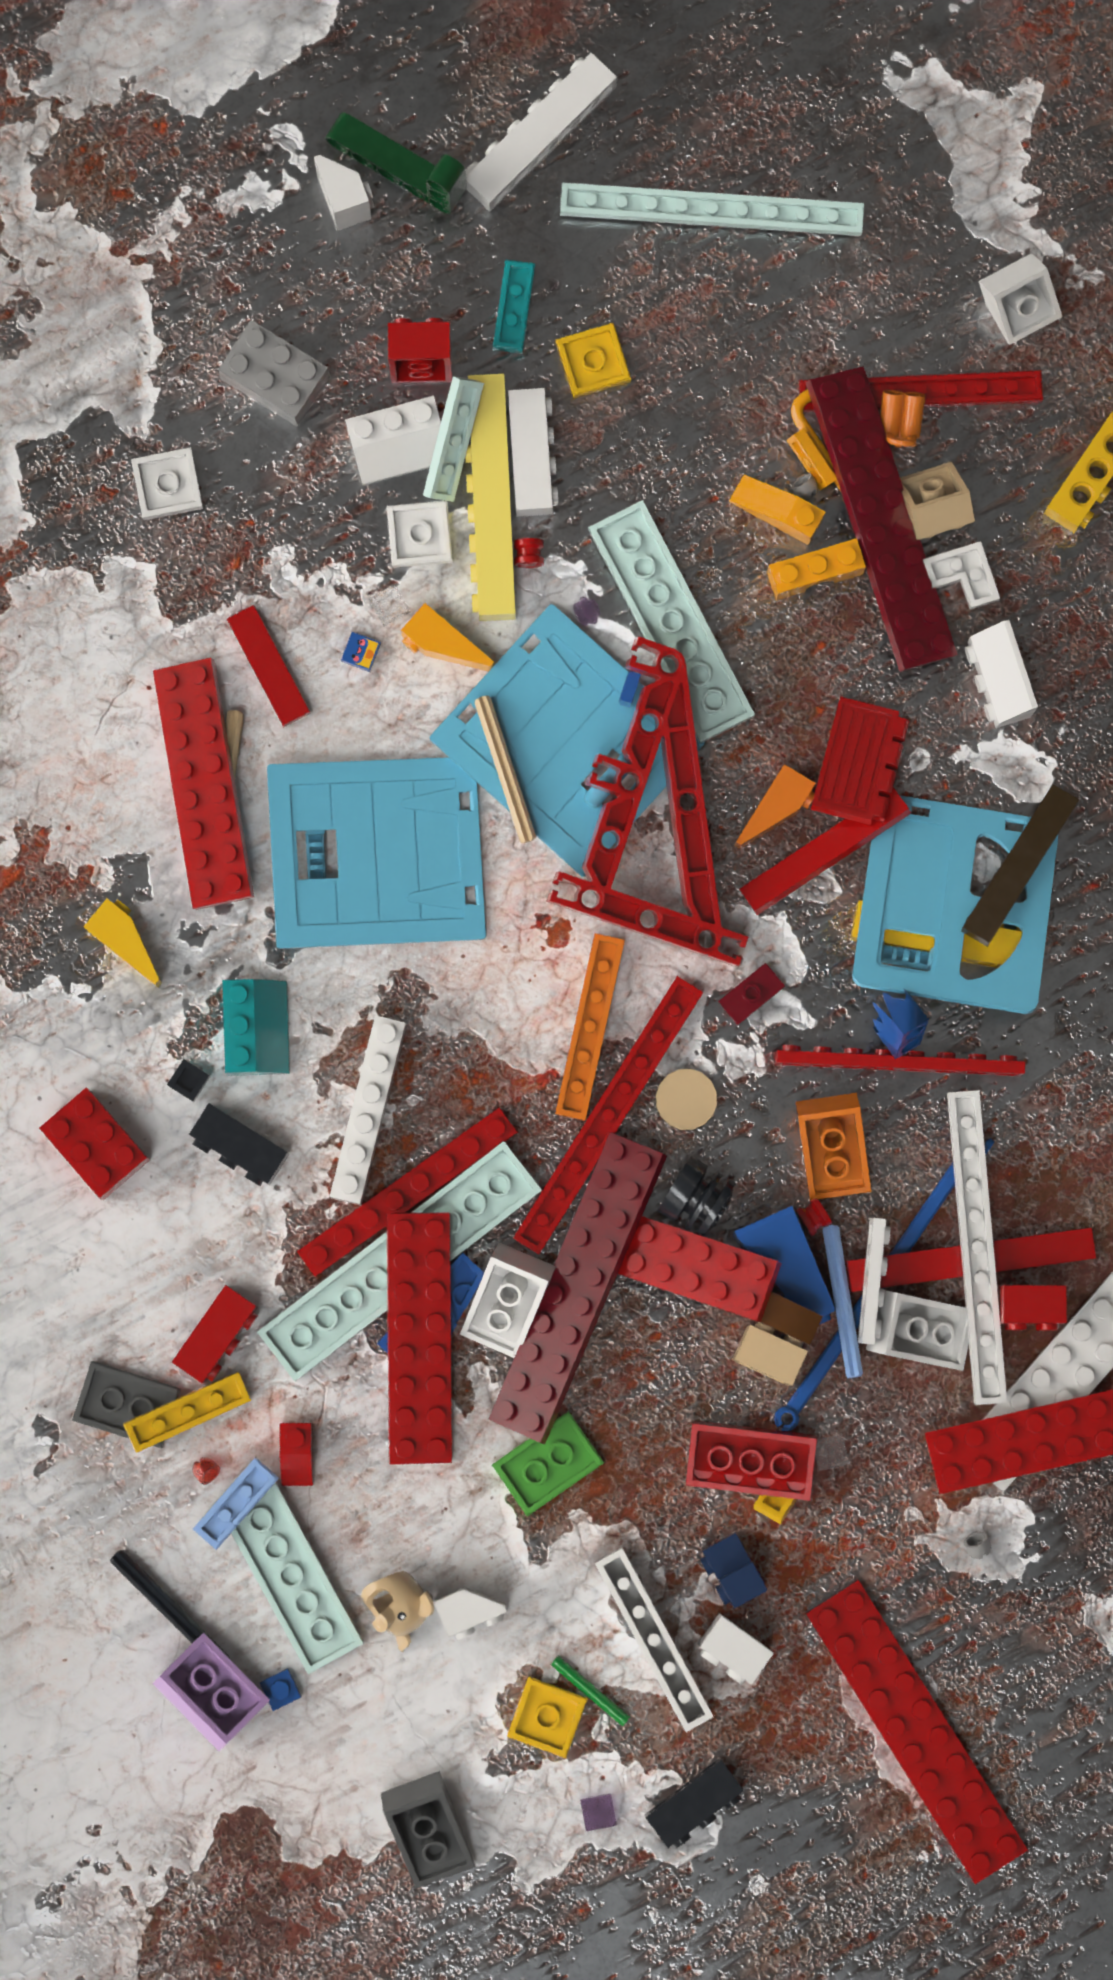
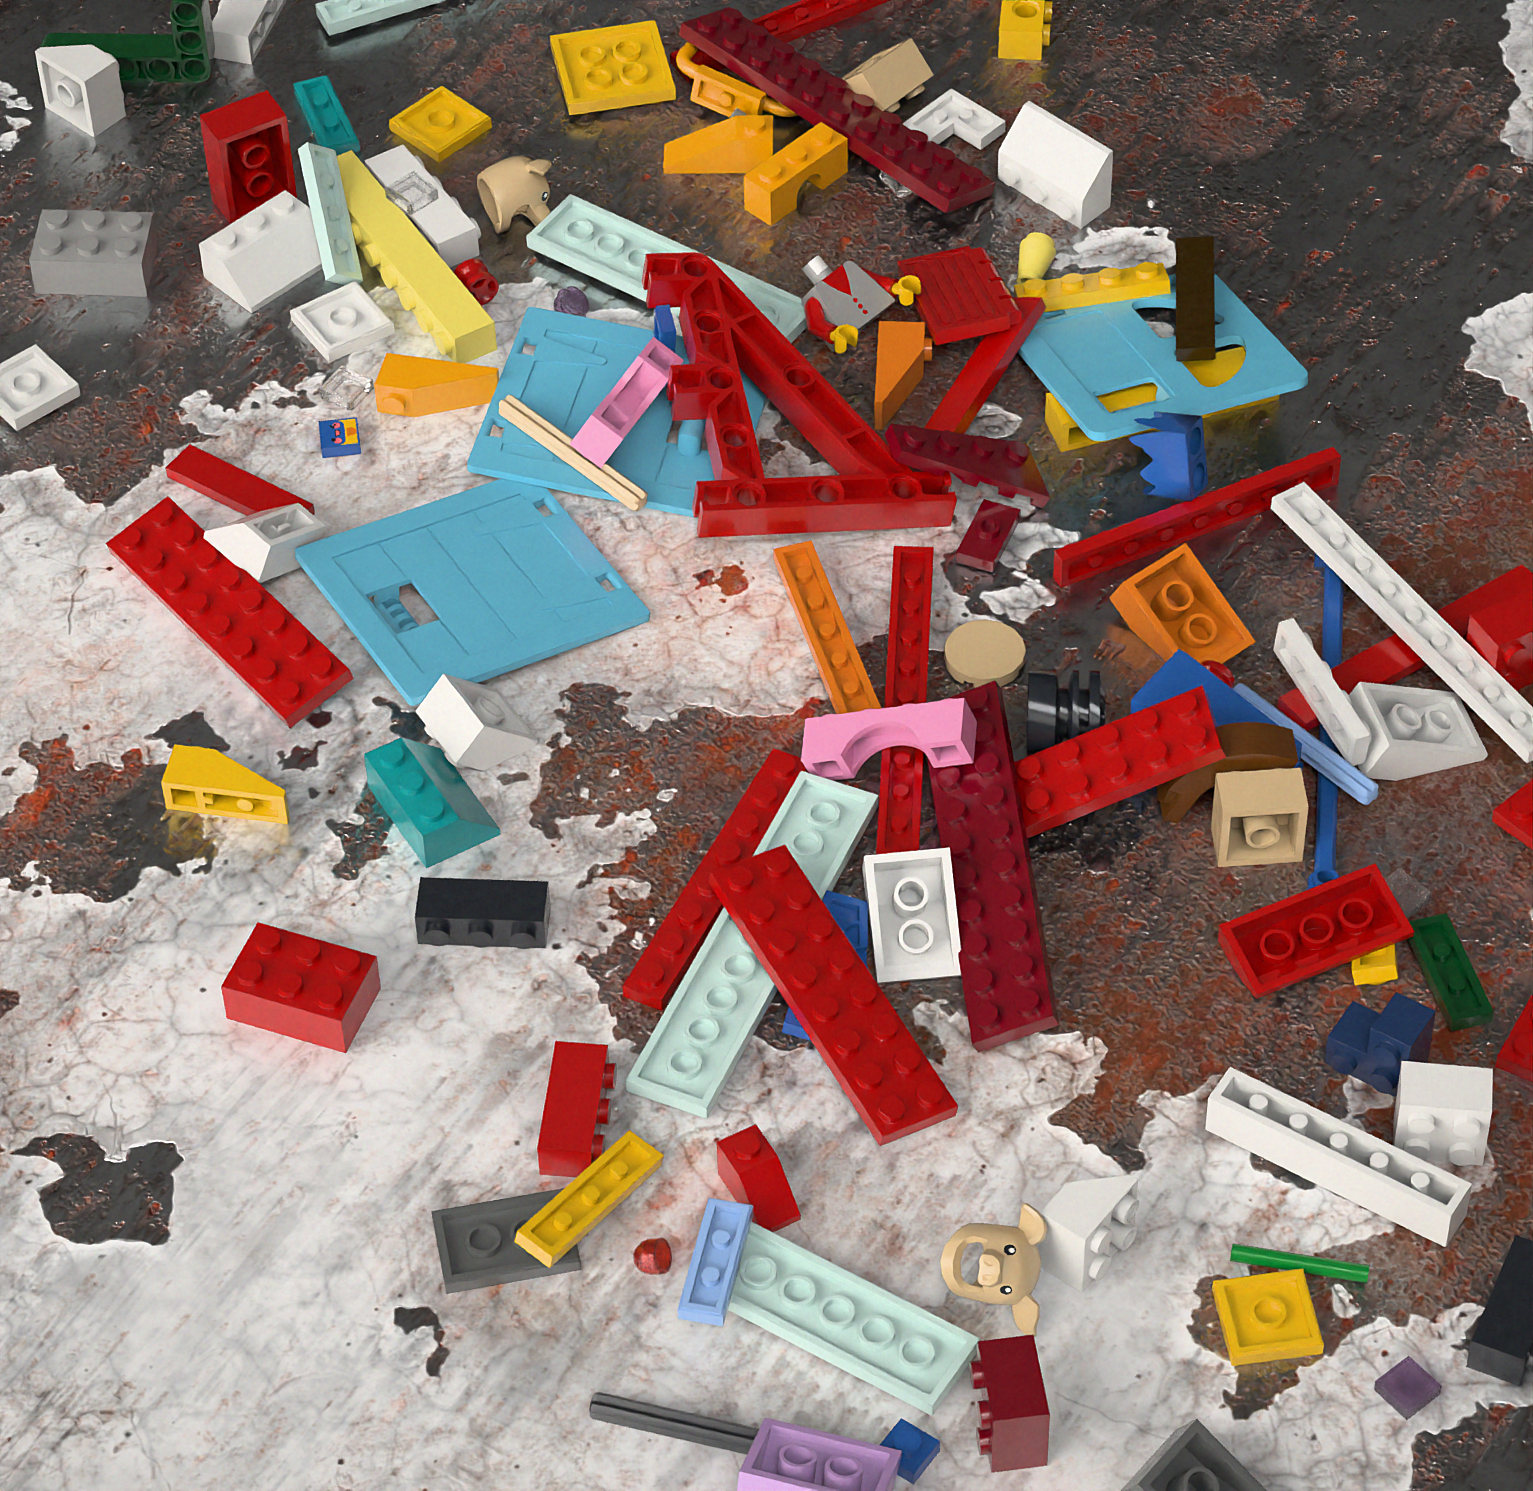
camera: 25 degrees left, 35 degrees down
black plate [167,1059,211,1102] -> none
white brick [330,1015,407,1206] -> none
bright green tile [492,1411,604,1516] -> none
orange piece [880,390,926,448] -> none
none -> white slope [203,503,326,583]
none -> clear tile [385,171,439,216]
none -> white slope [416,674,539,771]
none -> tan piece [477,155,552,234]
none -> yellow plate [550,20,676,116]
none -> bright pink arch [570,337,684,468]
none -> torso [801,255,921,354]
none -> bright pink arch [801,698,977,781]
none -> dark red wing [885,423,1050,508]
none -> dark red brick [969,1335,1050,1473]
none -> yellow plate [1014,262,1171,313]
none -> light yellow cone [1016,232,1056,284]
none -> dark green plate [1408,913,1494,1032]

